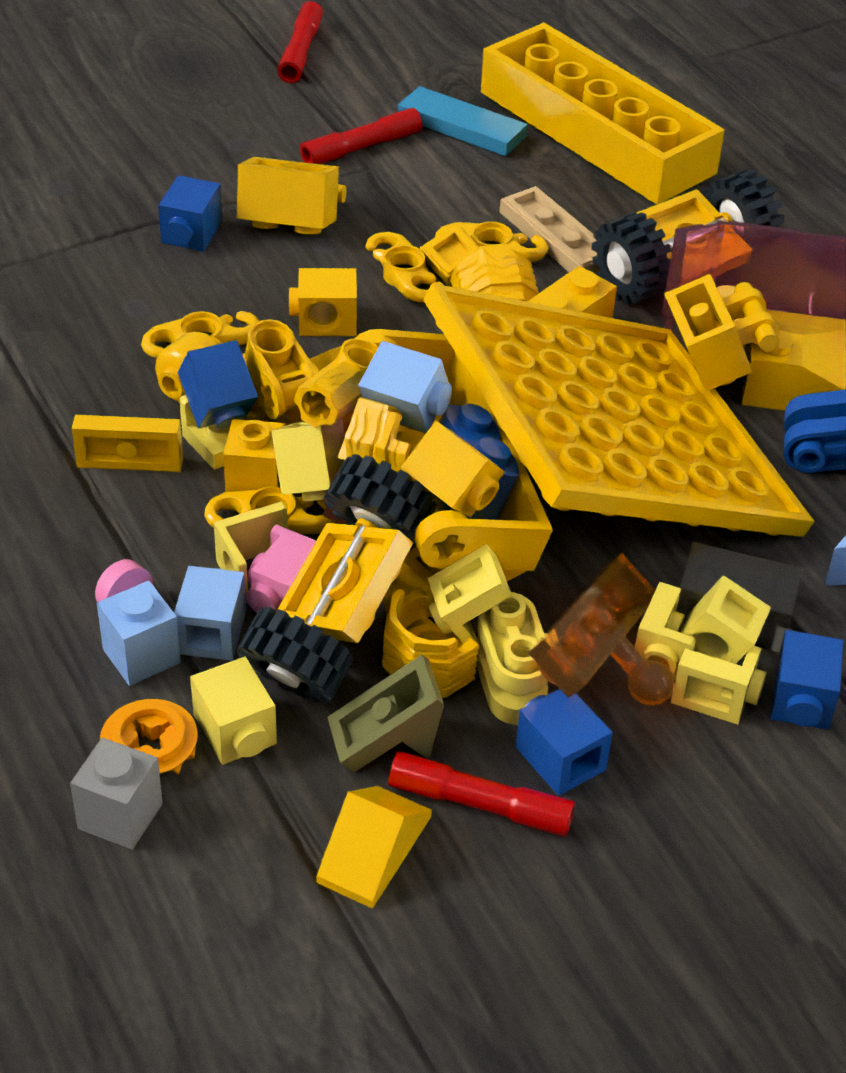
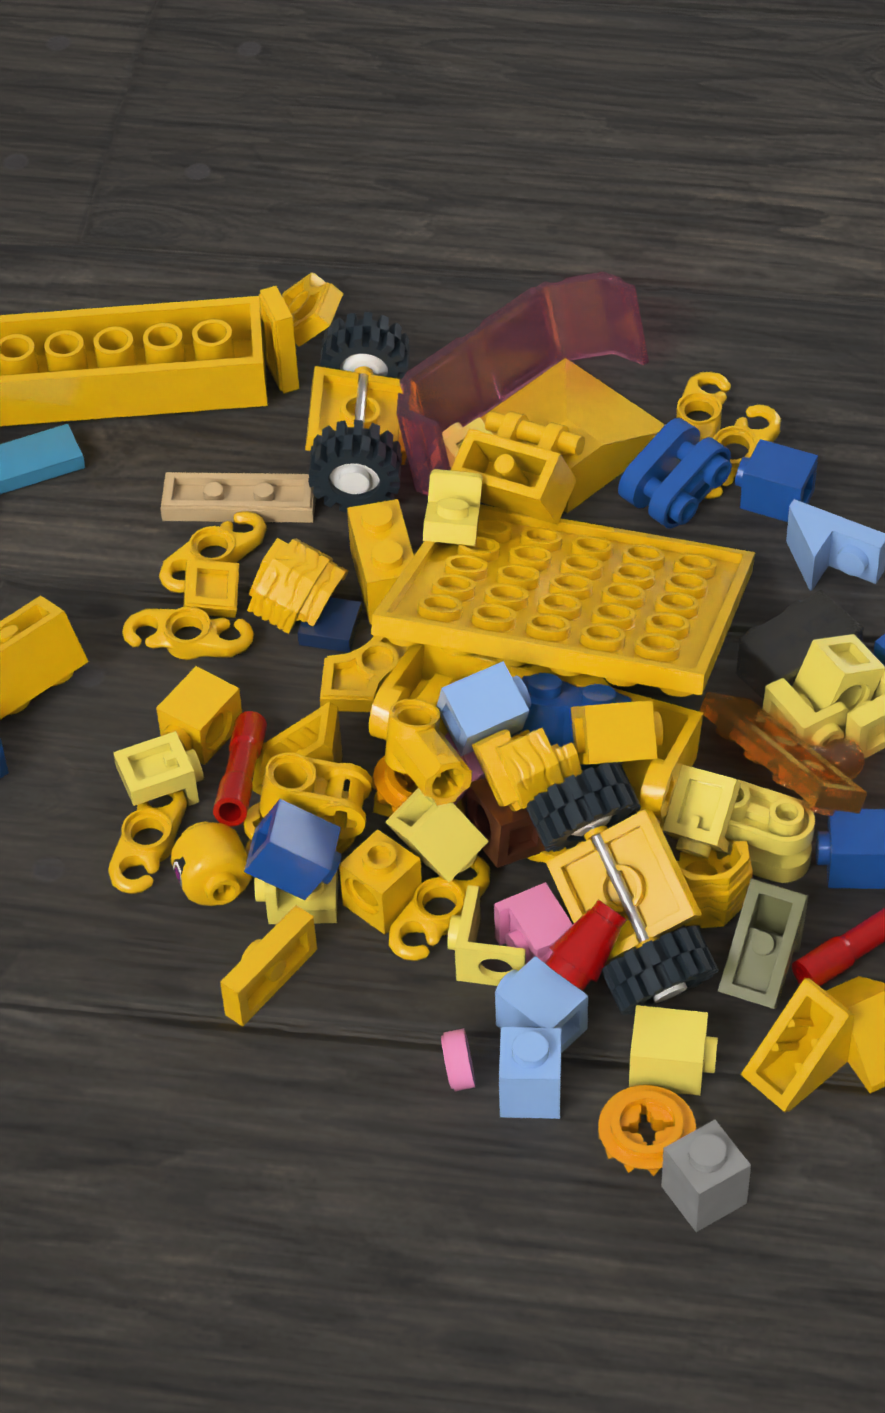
camera: 50 degrees left, 5 degrees up
none -> light yellow bracket [113,731,204,806]
none -> red piece [213,711,267,826]
none -> yellow tile [259,286,299,394]
none -> yellow tile [282,272,343,347]
none -> light yellow bracket [423,469,483,546]
none -> red cone [545,899,627,991]
none -> yellow slope [741,978,854,1112]

